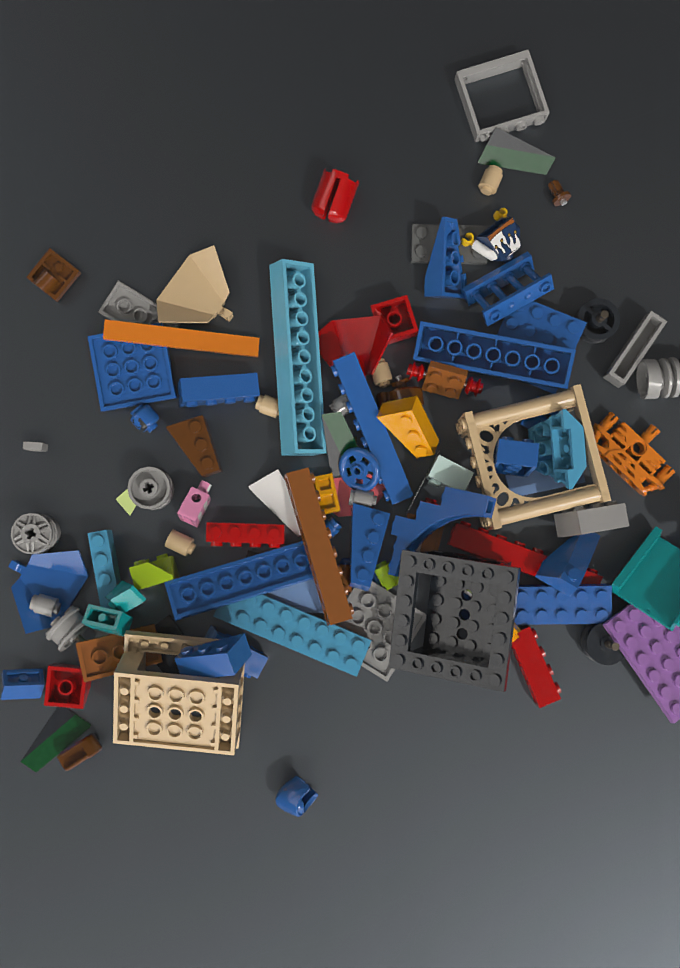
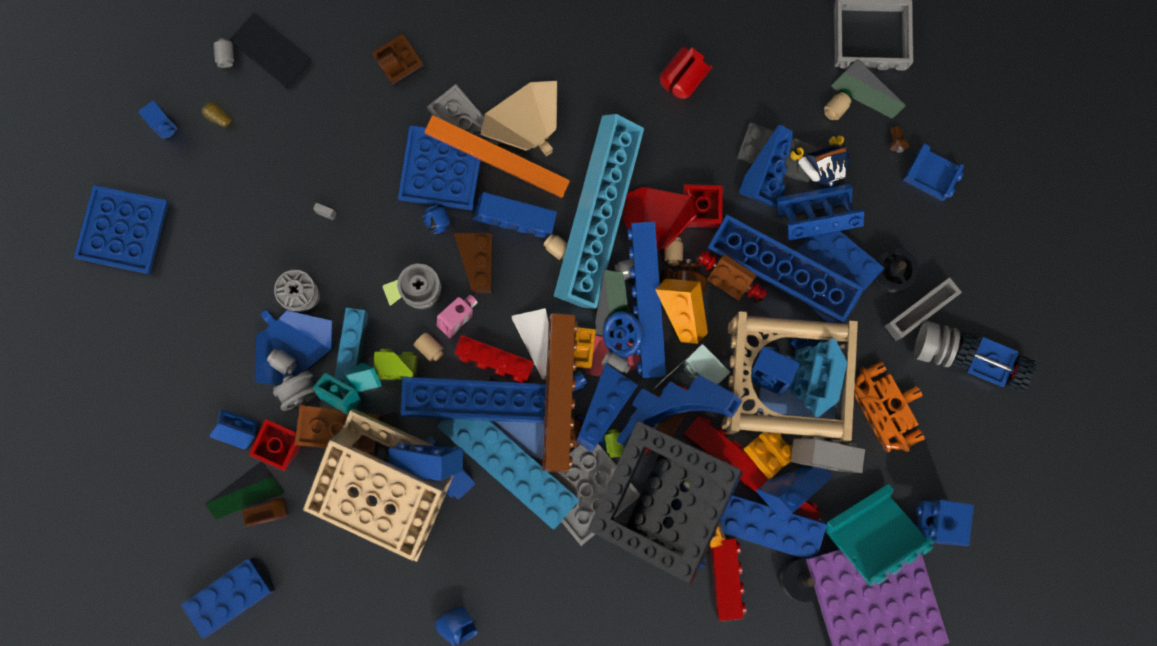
camera: 15 degrees right, 5 degrees down
none -> blue brick [181,558,275,639]
none -> light orange plate [744,432,793,480]
none -> blue panel [903,144,964,201]

